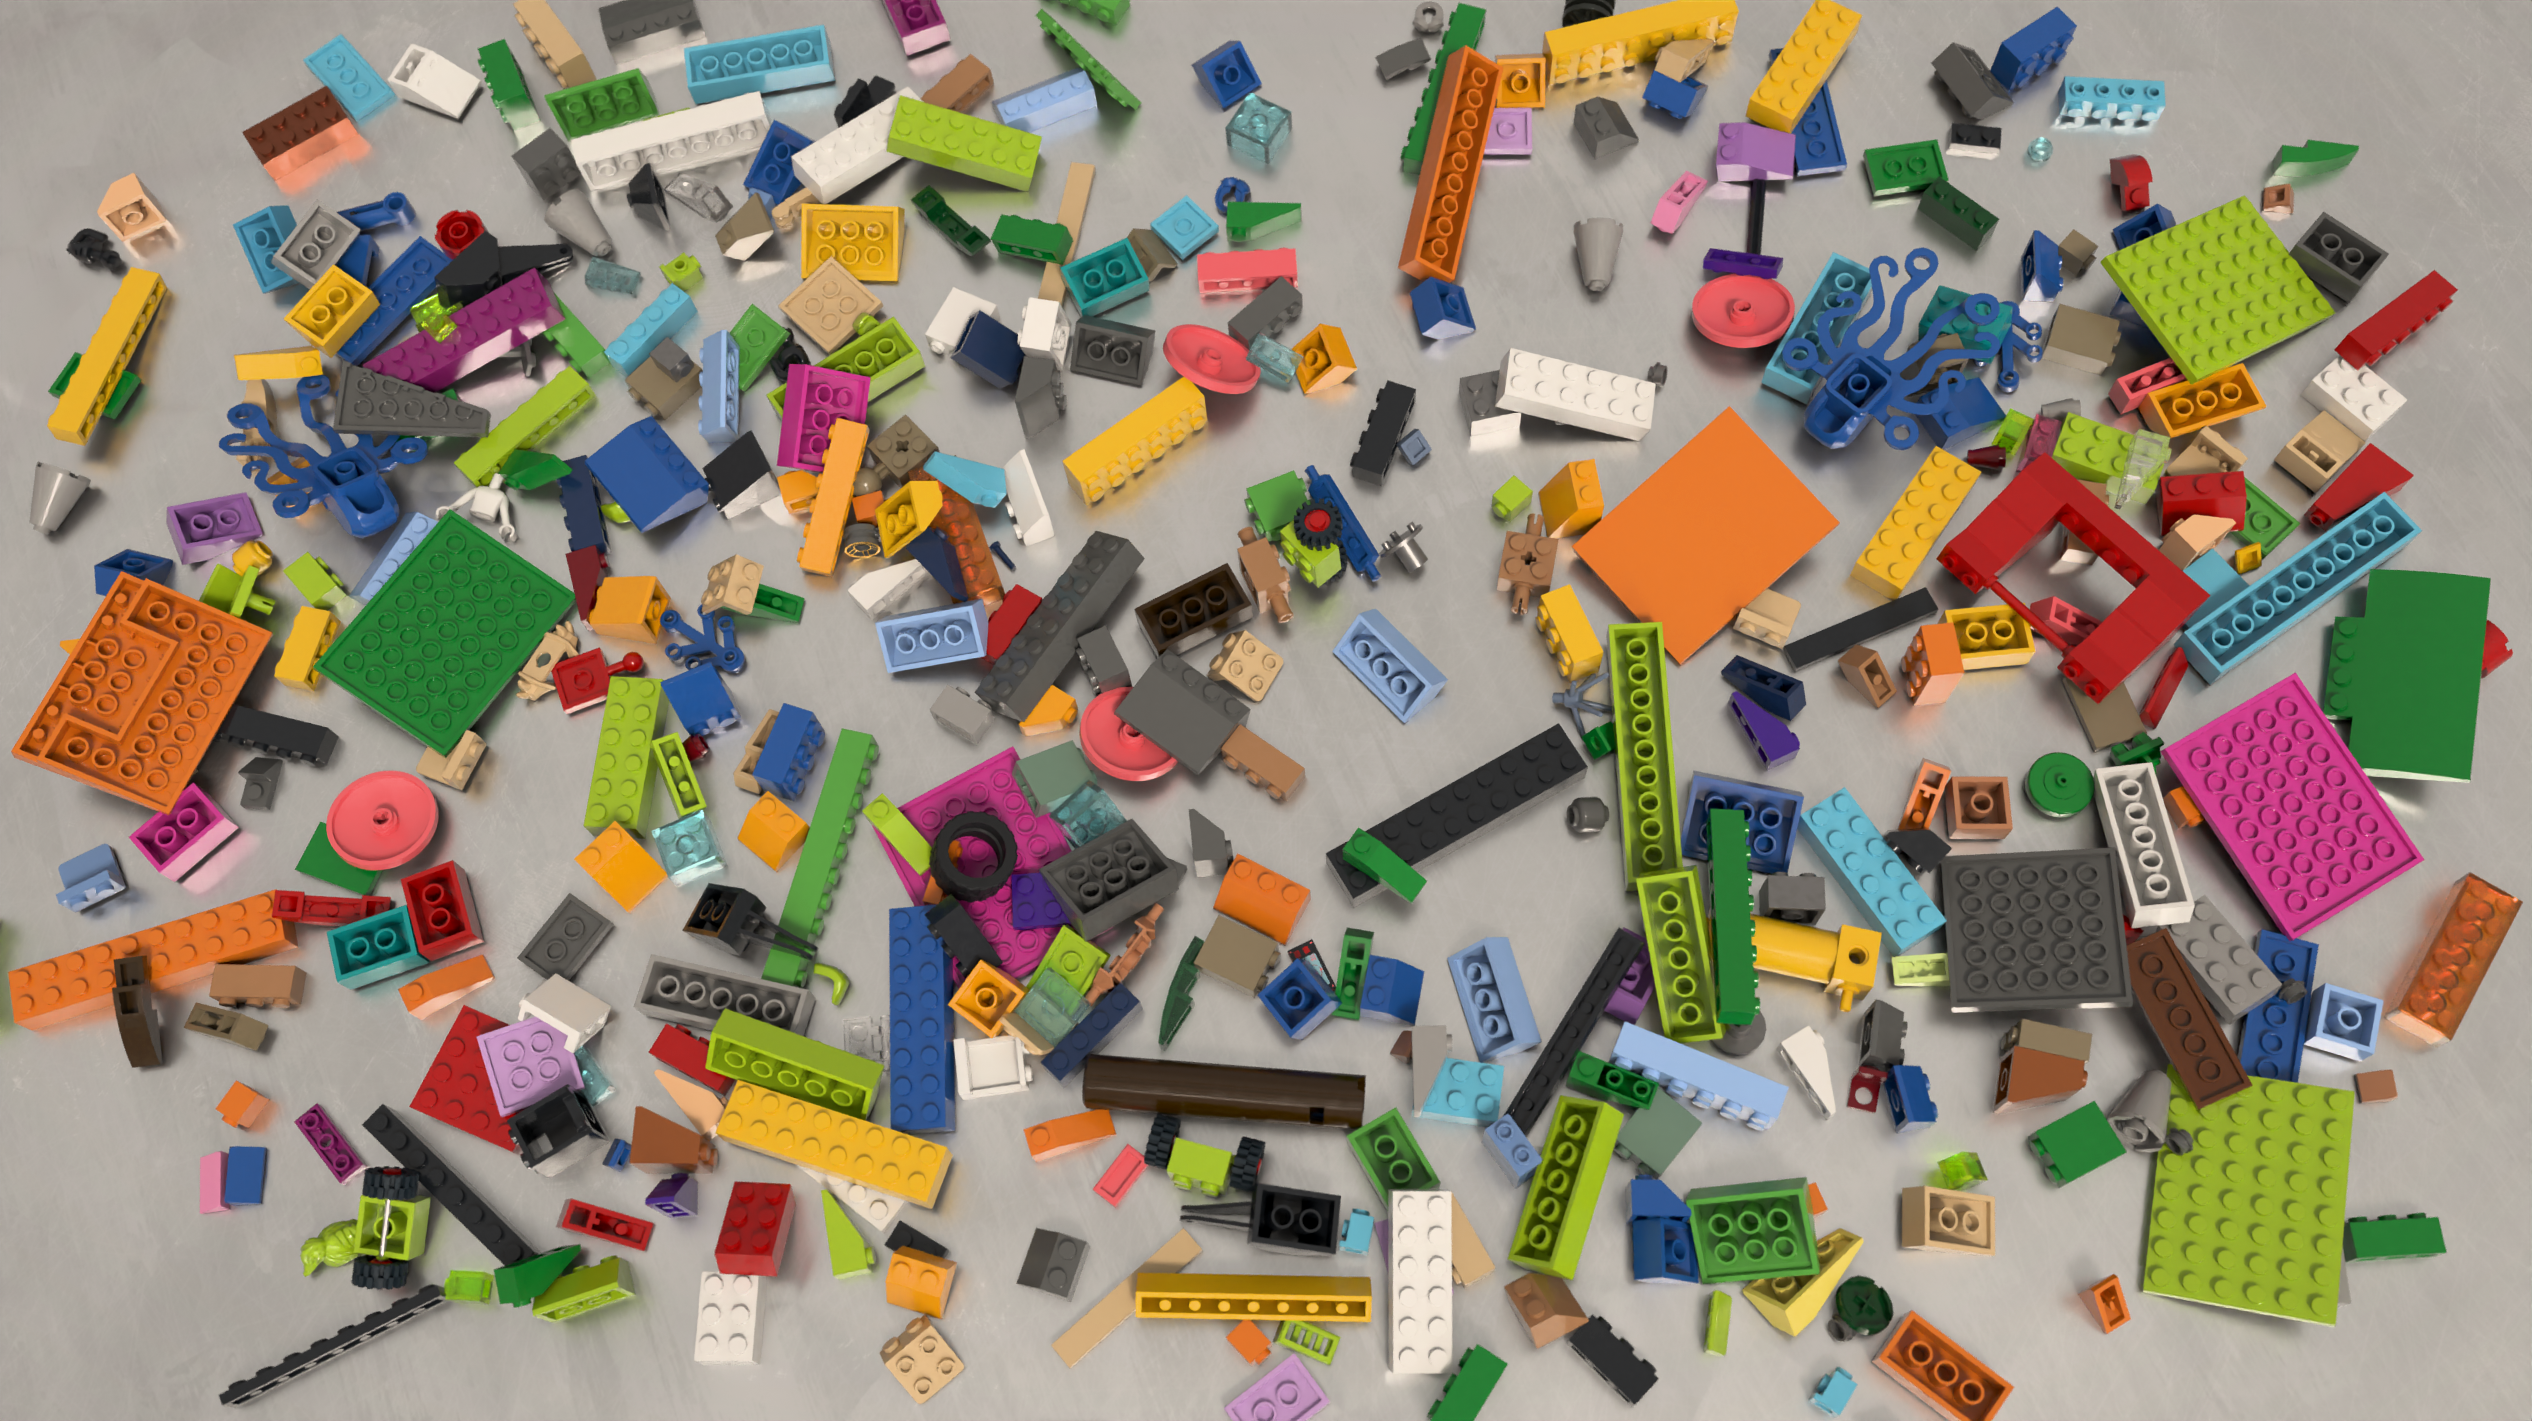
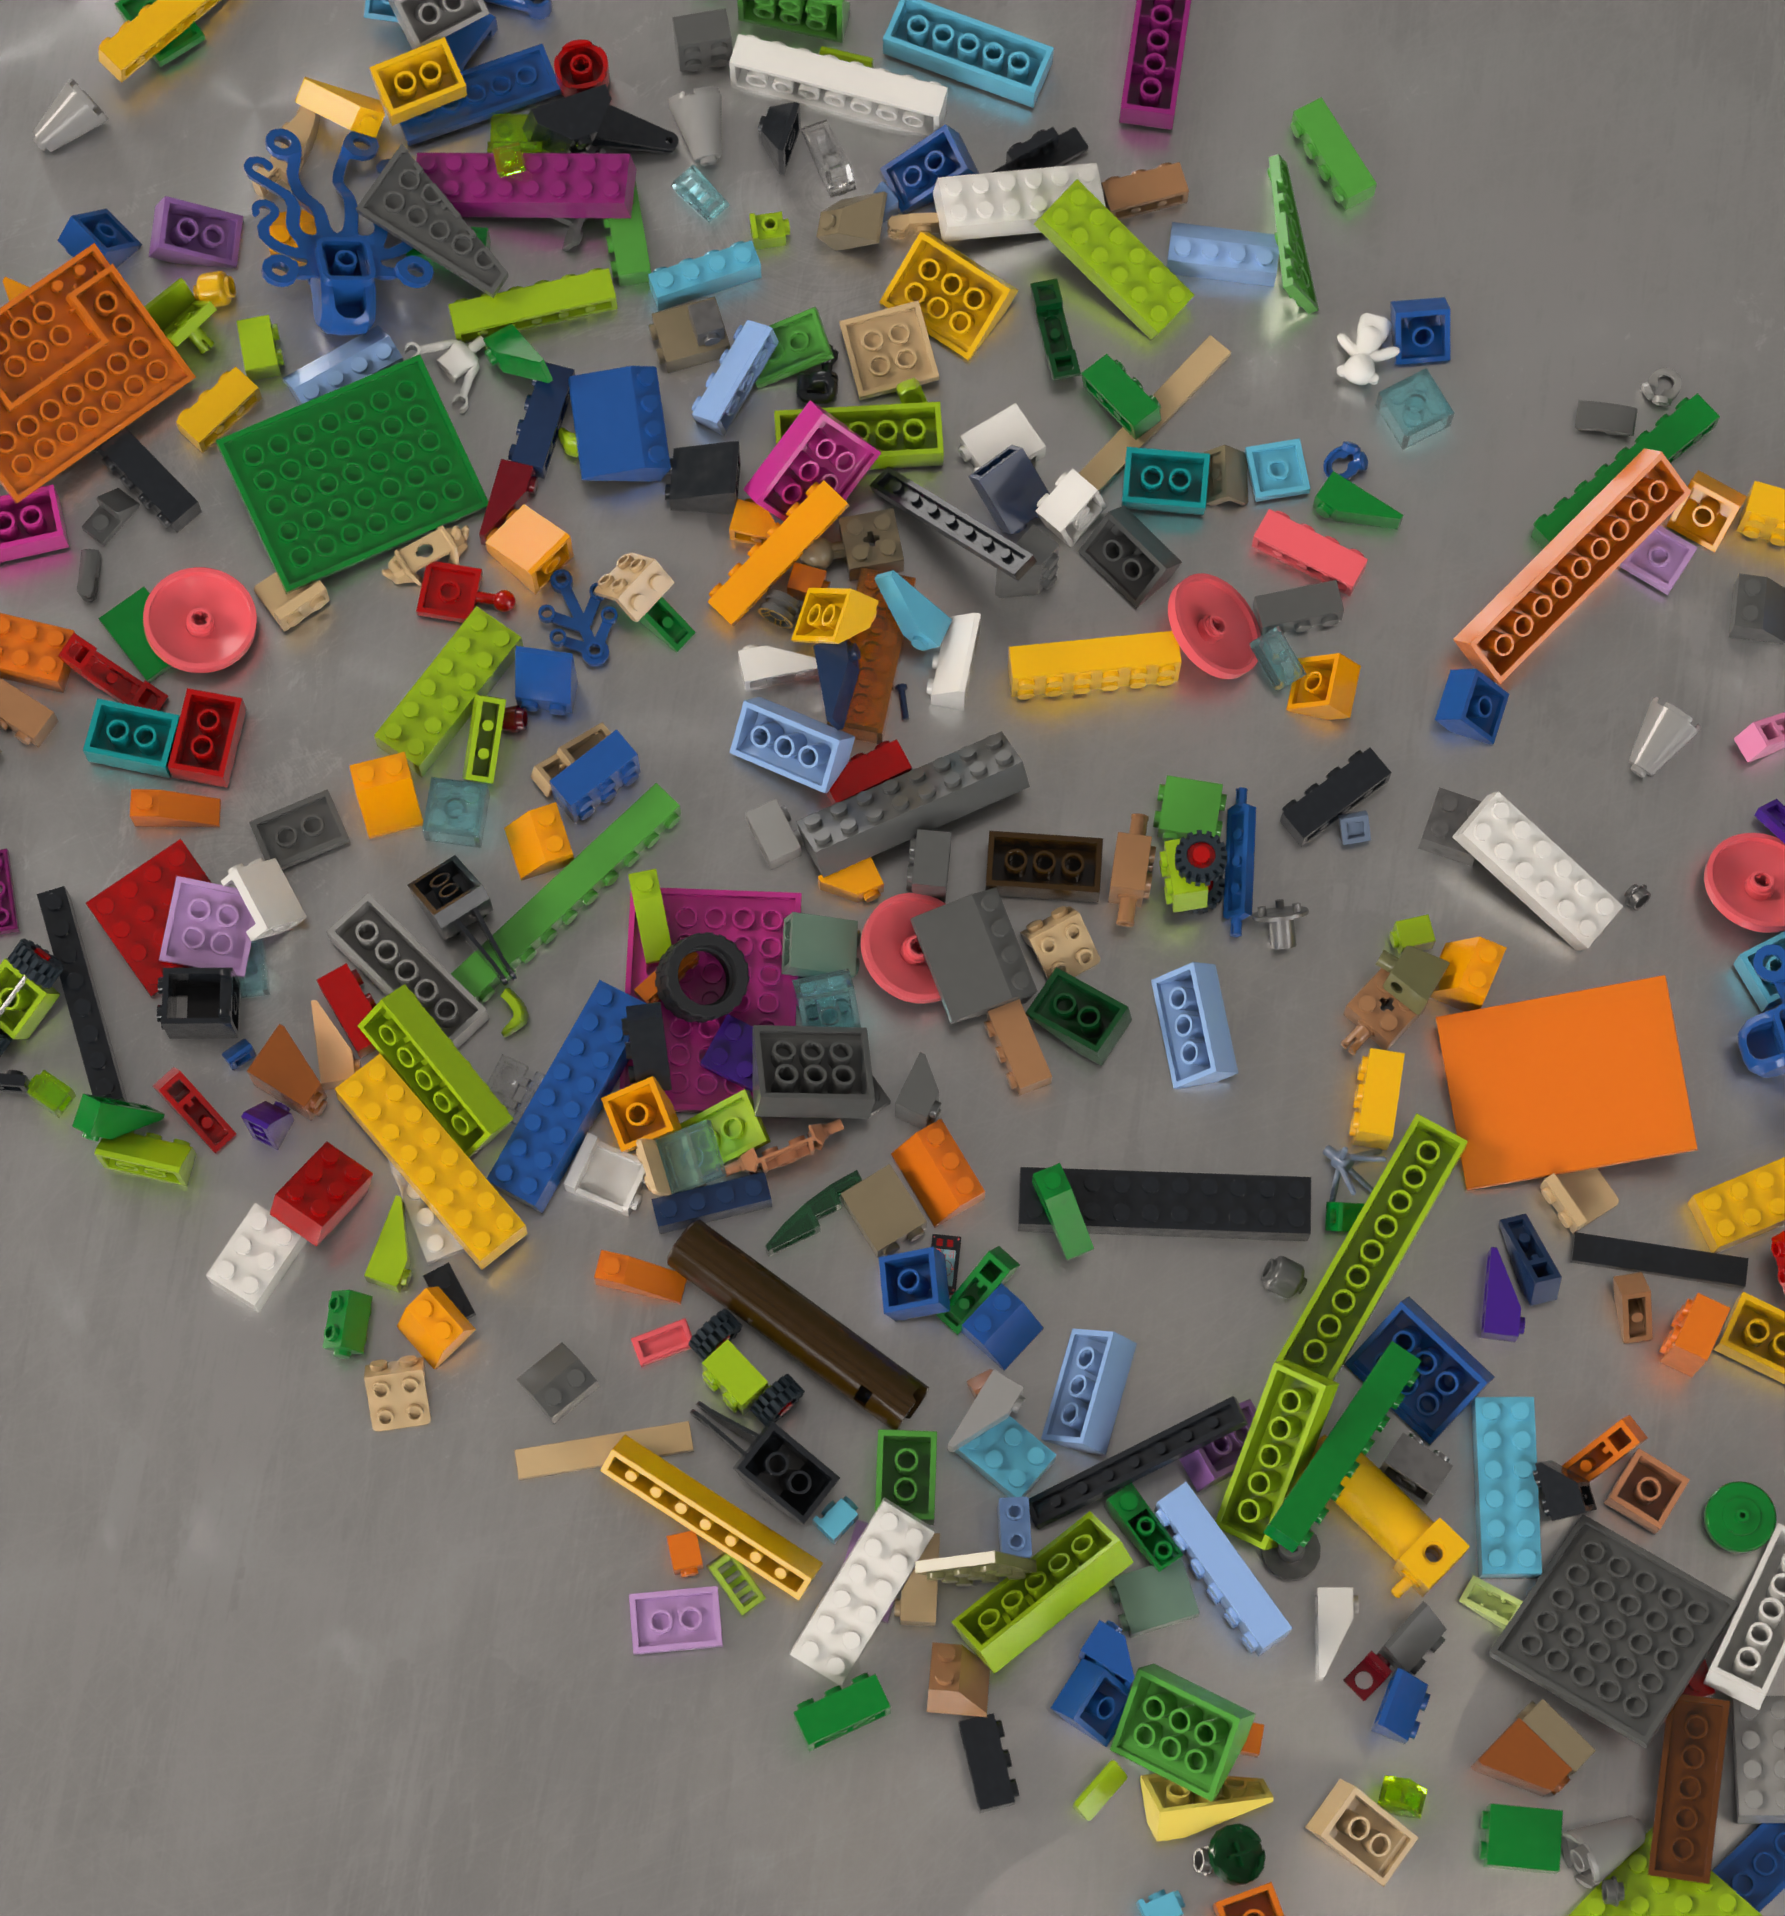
camera: 25 degrees right, 5 degrees up
none -> dark grey bar [77,549,101,602]
none -> green brick [322,1290,373,1359]
none -> black plate [869,466,1037,581]
none -> olive plate [915,1551,1037,1586]
none -> dark green slope [1026,967,1132,1066]
none -> white piece [1337,313,1400,385]
none -> olive torso [1375,946,1450,1015]

